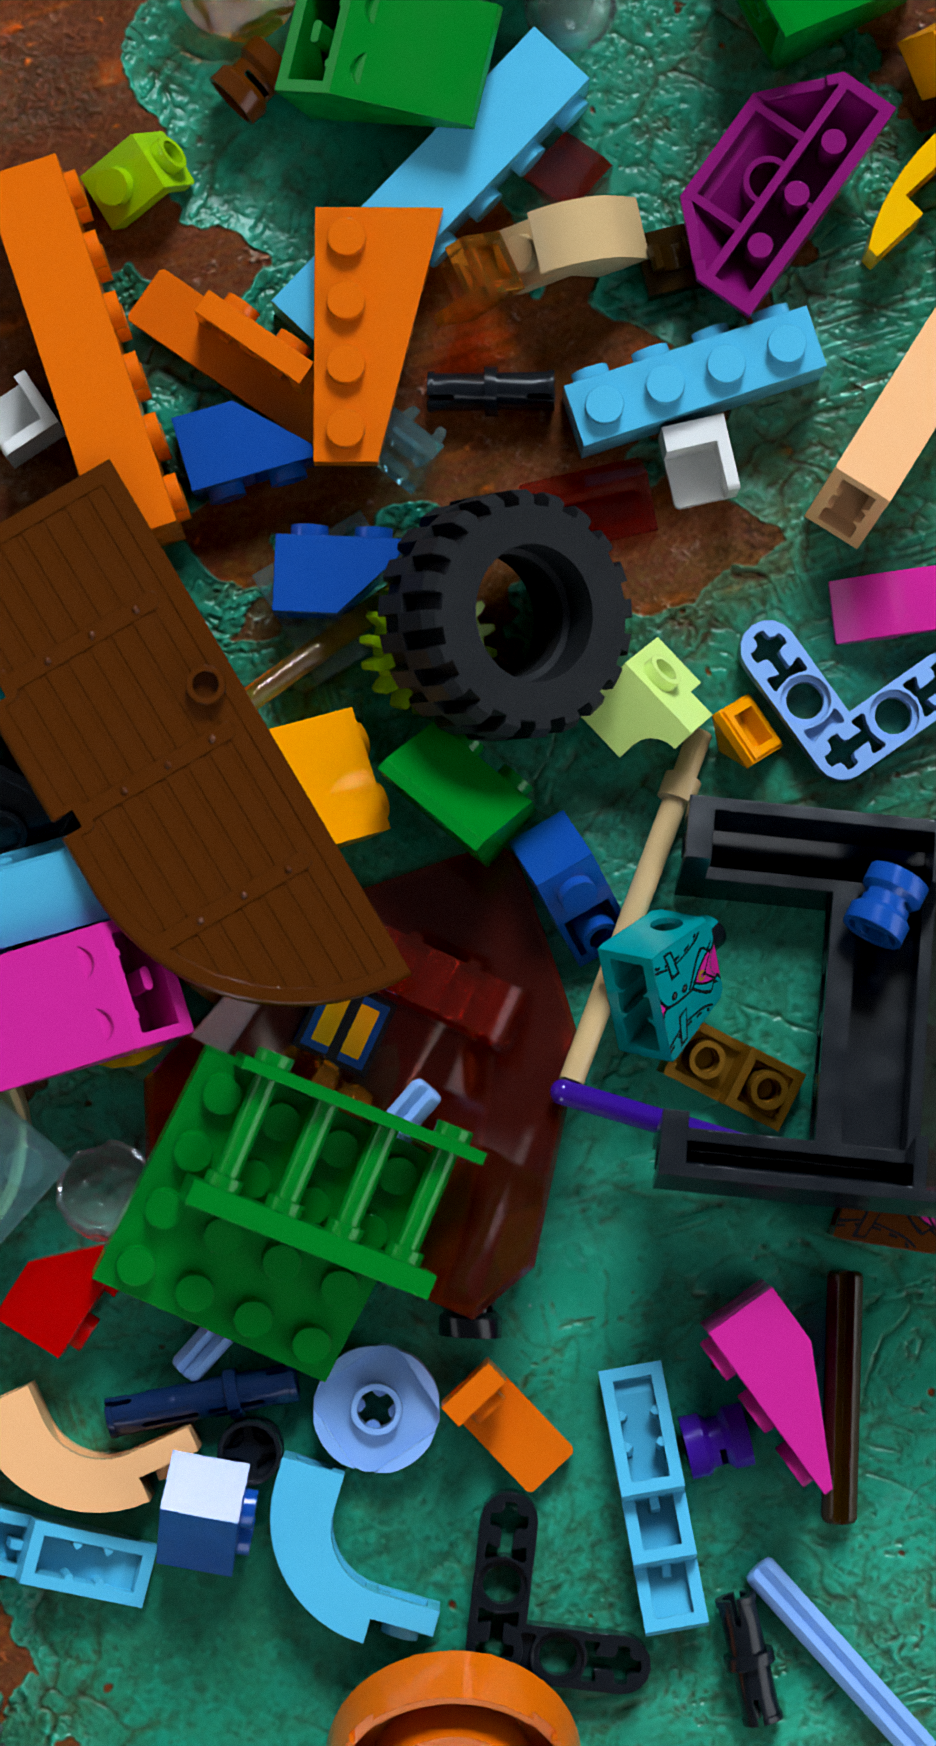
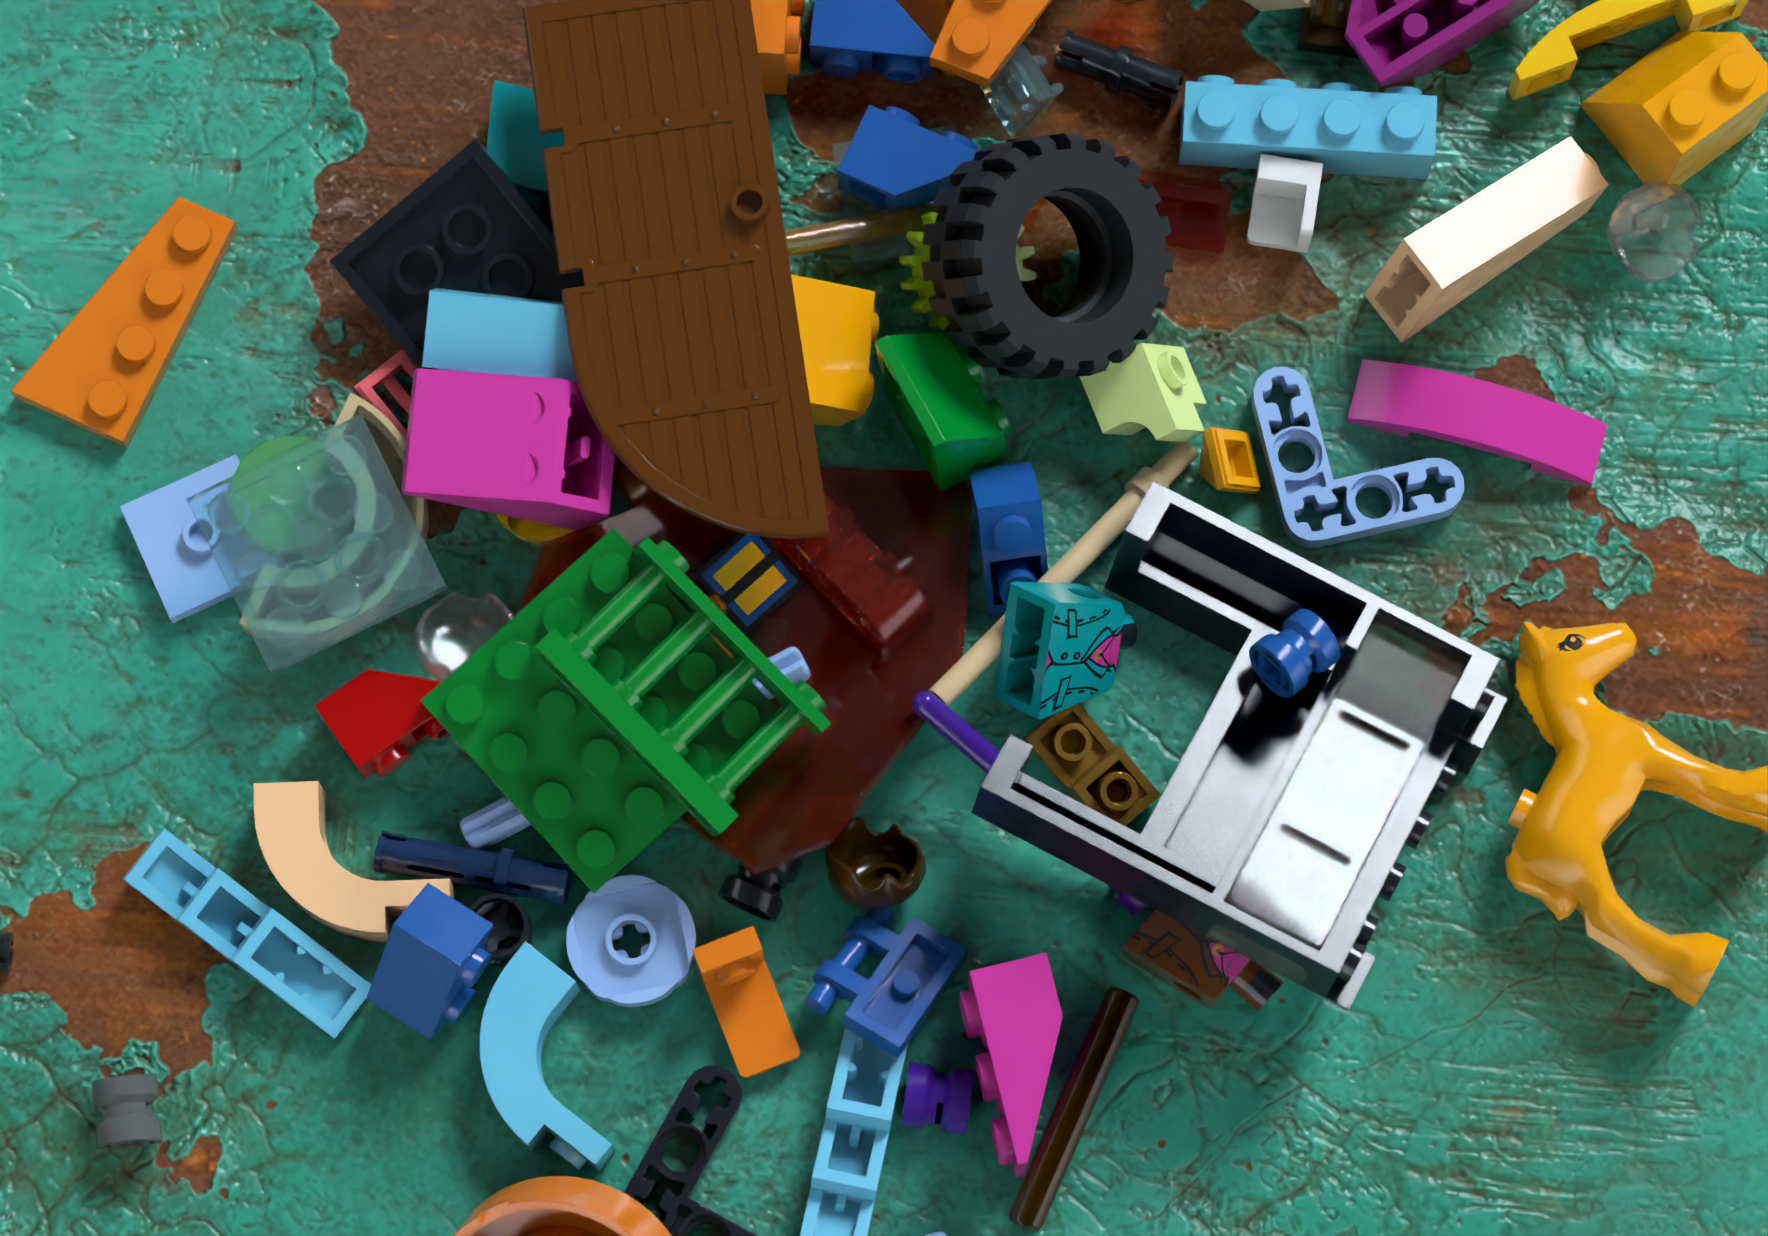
camera: 25 degrees right, 10 degrees down
none -> blue plate [804,907,968,1058]
none -> dark brown hair [823,817,926,909]

